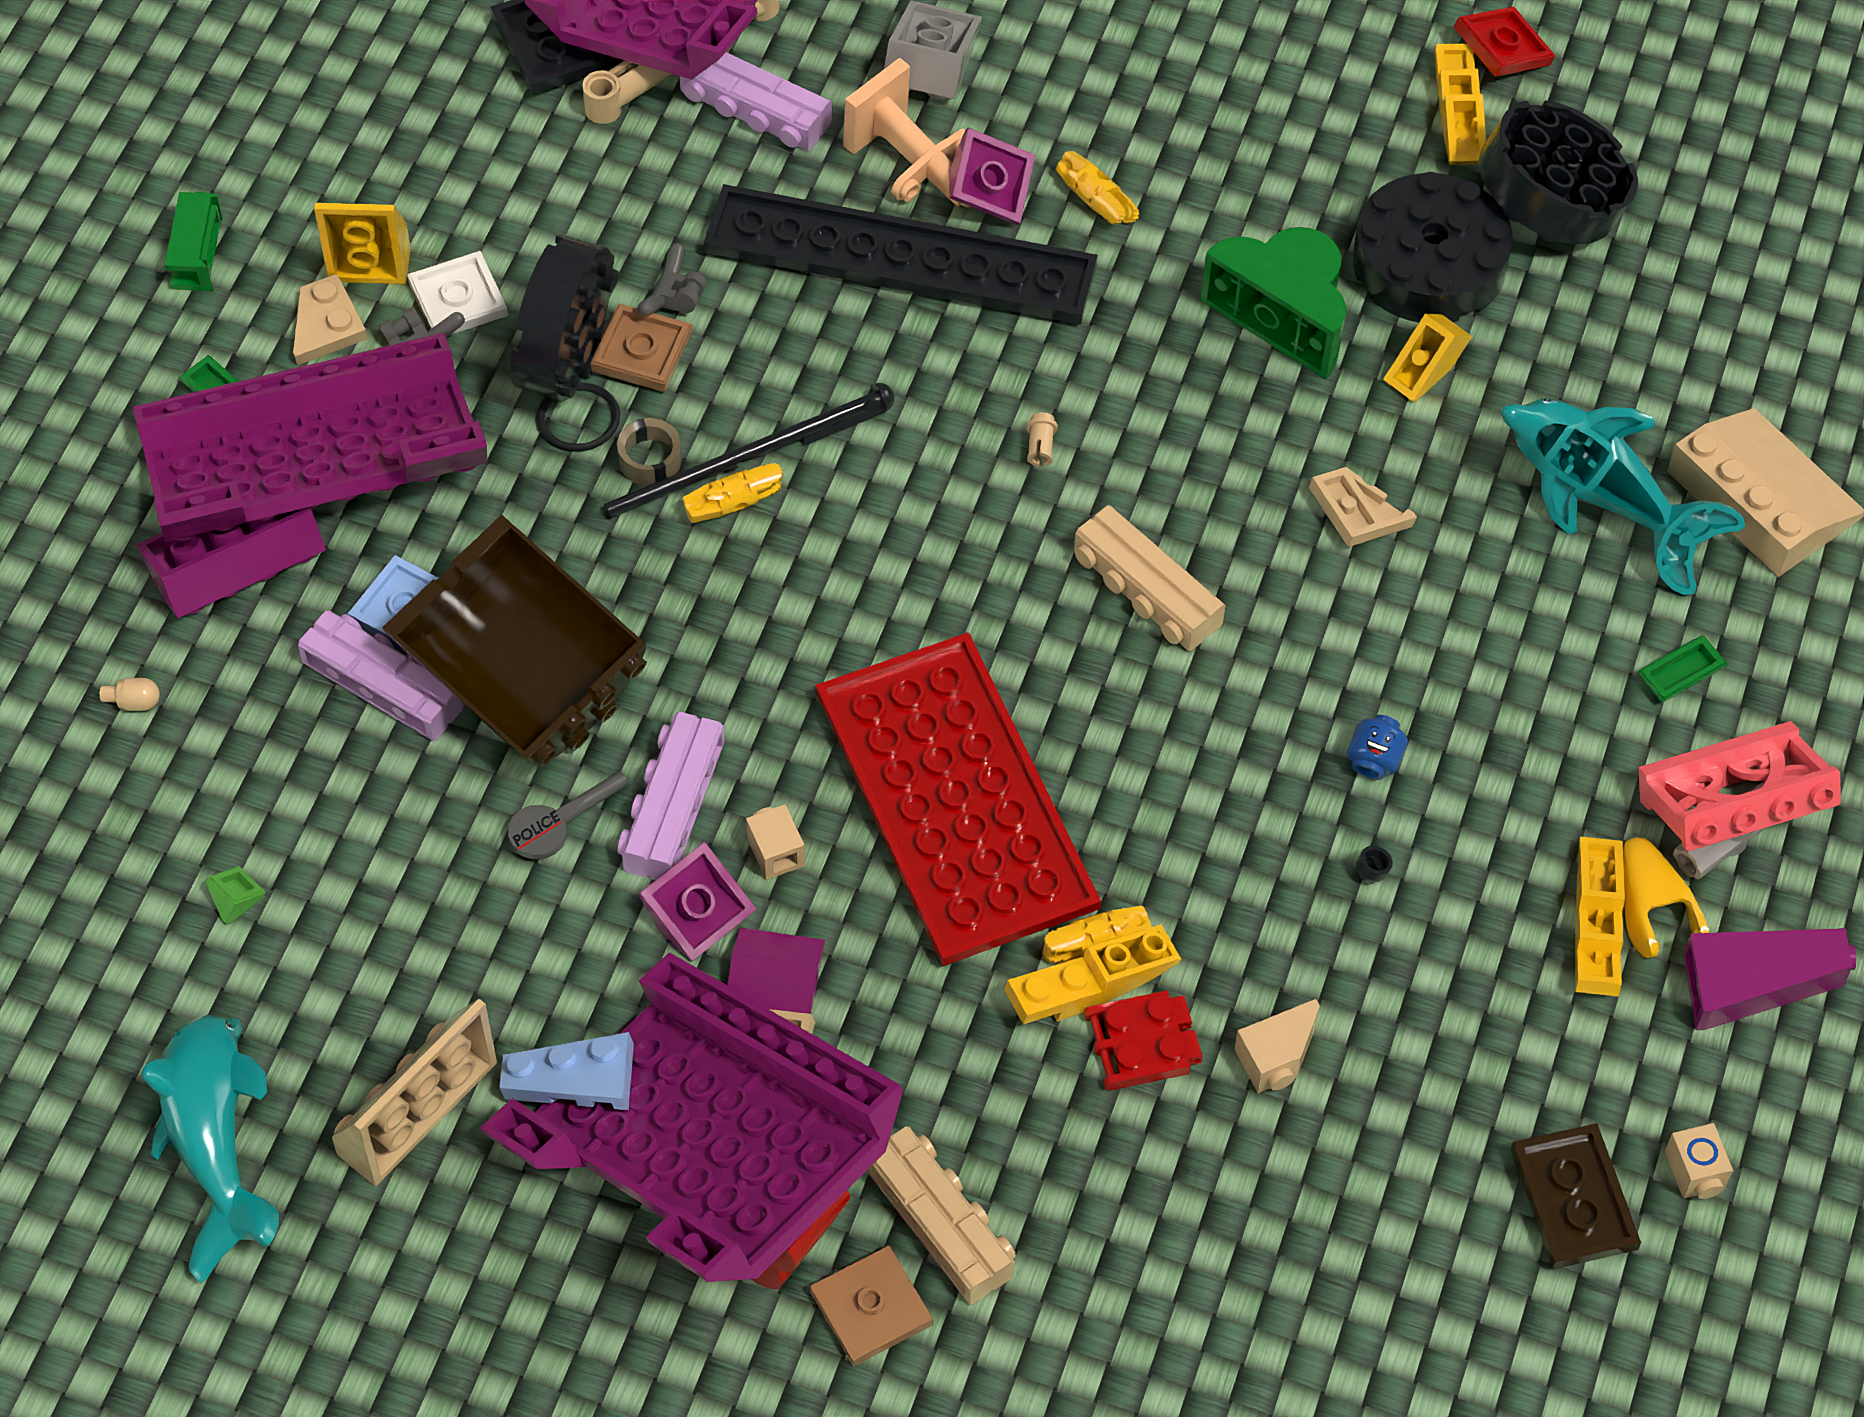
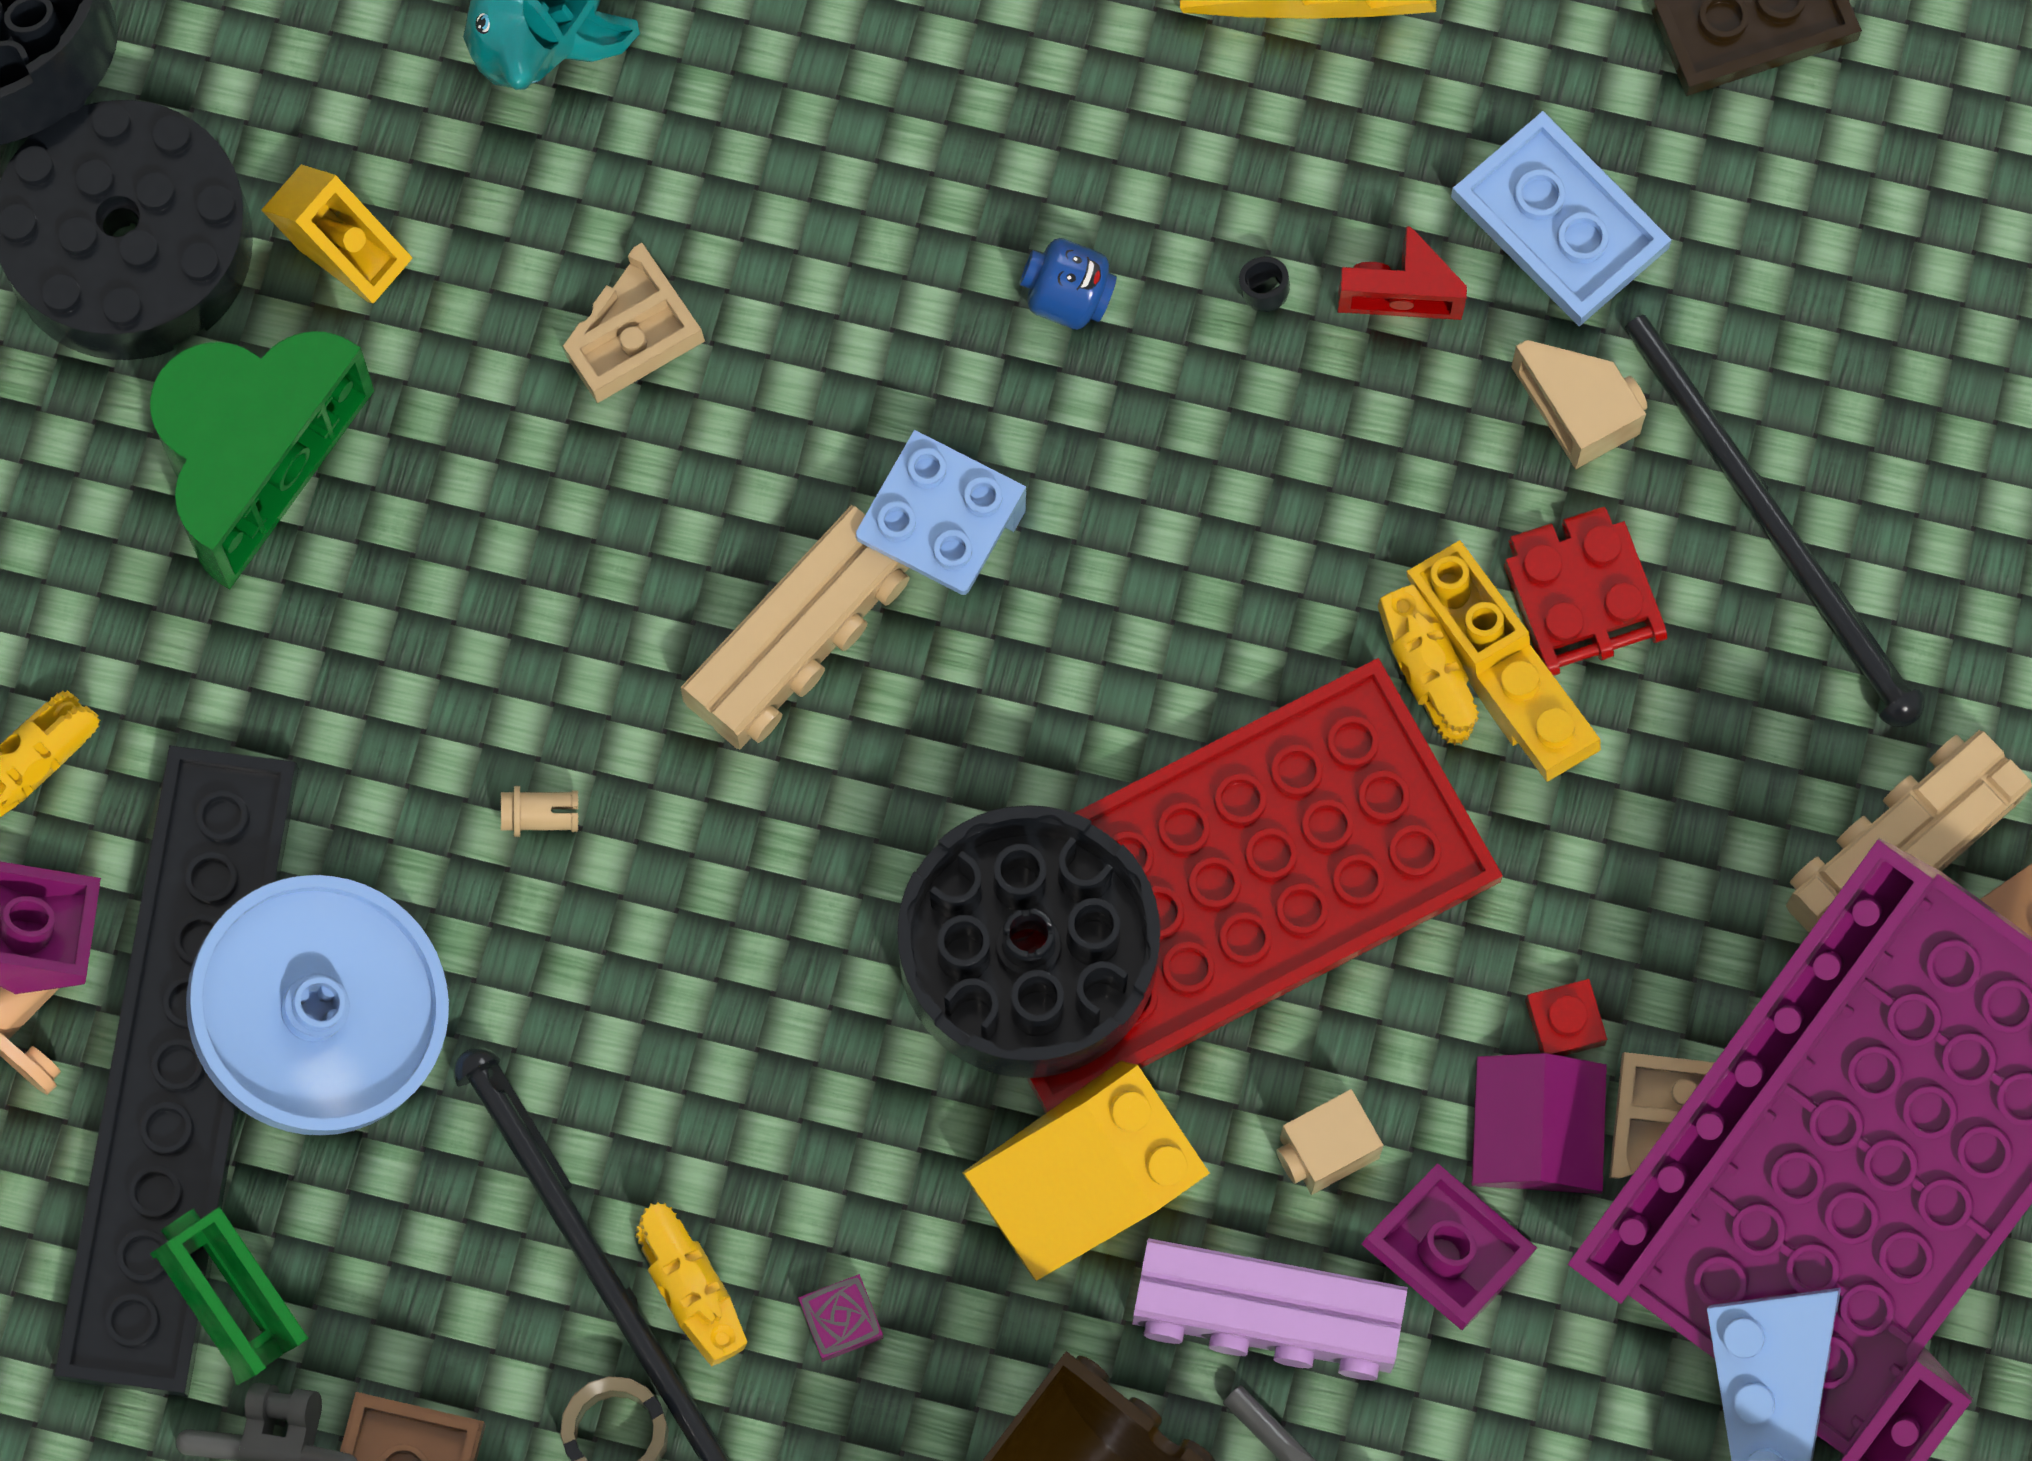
camera: 95 degrees left, 15 degrees up
none -> green window [150,1207,309,1386]
none -> light blue dish [186,875,449,1135]
none -> tile [798,1274,884,1362]
none -> light blue bracket [856,430,1026,595]
none -> black brick [897,805,1160,1078]
none -> yellow slope [962,1061,1210,1281]
none -> red slope [1337,226,1467,320]
none -> light blue plate [1451,111,1671,326]
none -> red plate [1525,979,1608,1056]
none -> black bar [1625,315,1925,727]

